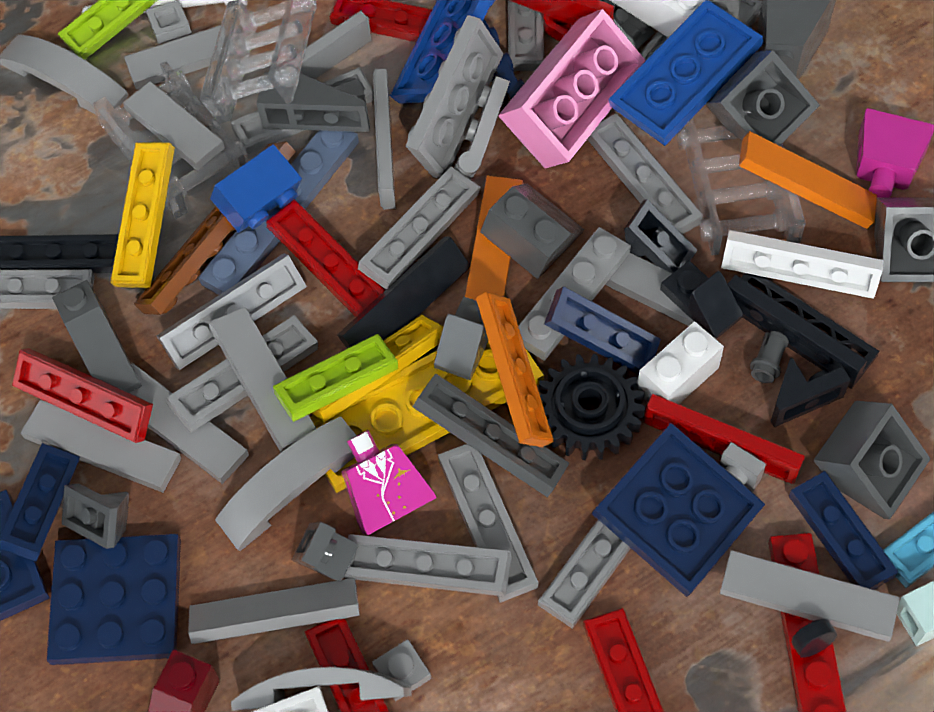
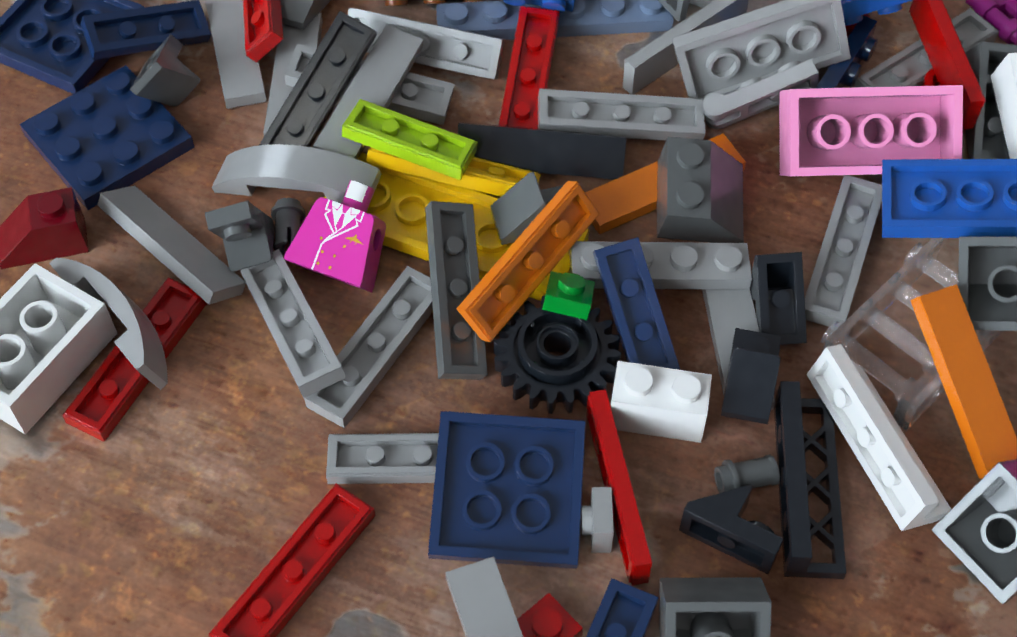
camera: 50 degrees right, 5 degrees down
light grey plate [372,639,431,702] -> none
none -> black tile [259,11,377,147]
none -> dark grey pin [271,198,305,256]
none -> green plate [542,271,595,320]

